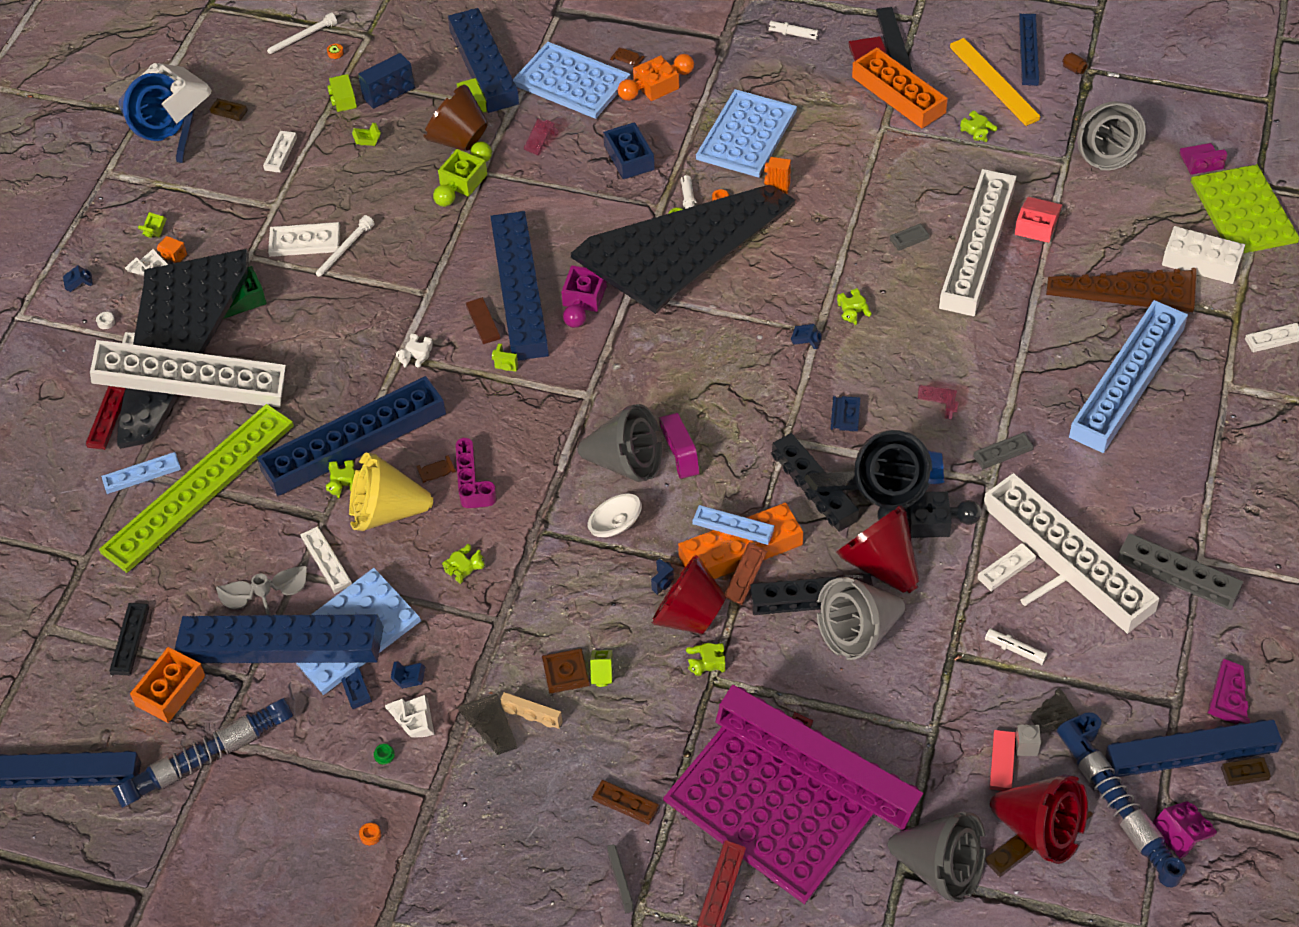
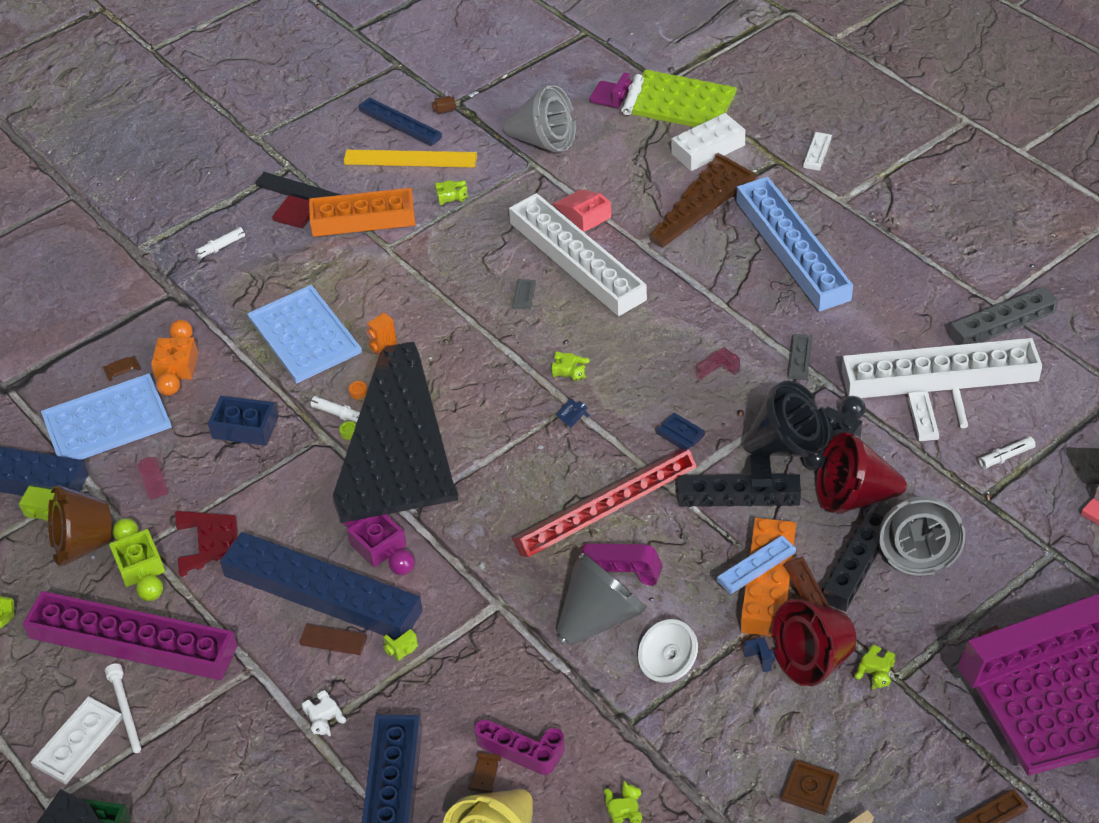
camera: 55 degrees left, 5 degrees down
lime slope [590,650,613,687] -> none
none -> magenta brick [23,591,238,680]
none -> dark red wing [175,511,238,577]
none -> red brick [512,449,697,557]
none -> white pin [621,74,644,115]

